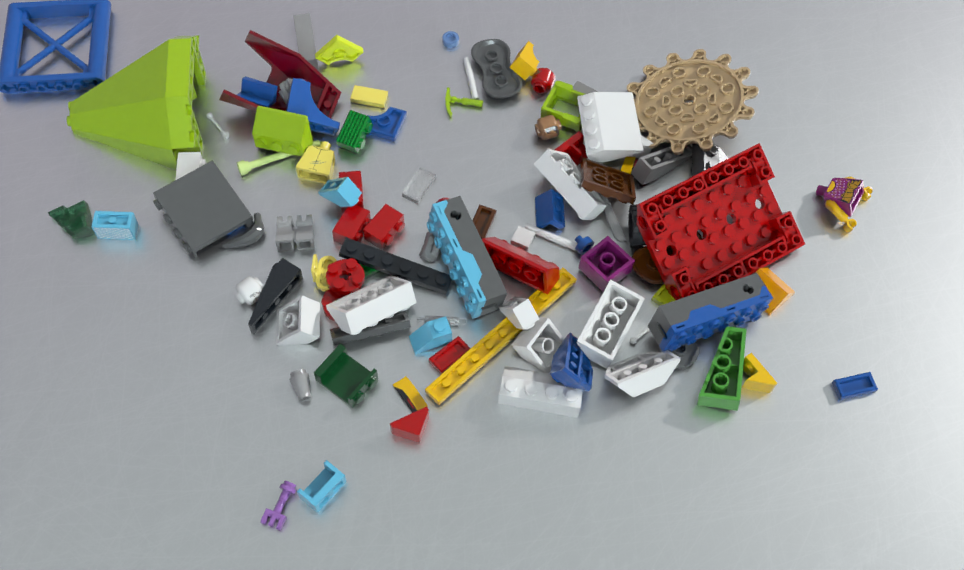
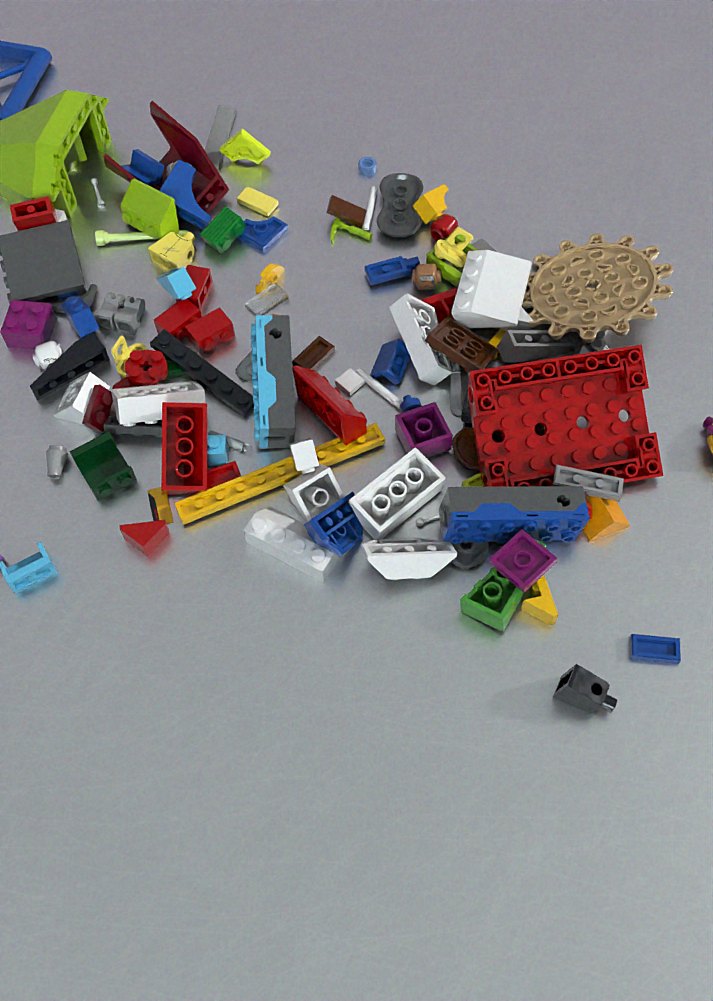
camera: 25 degrees right, 0 degrees up
none -> magenta brick [0,300,57,350]
none -> red brick [10,196,58,231]
none -> blue brick [61,296,99,337]
none -> dark red plate [82,384,113,433]
none -> red slope [161,402,207,495]
none -> yellow plate [255,263,284,296]
none -> reddish brown tile [326,195,366,228]
none -> blue hinge [364,256,420,286]
none -> light yellow bracket [434,227,473,269]
none -> magenta plate [489,530,557,593]
none -> light grey tile [552,464,624,502]
none -> black torso [553,664,617,713]

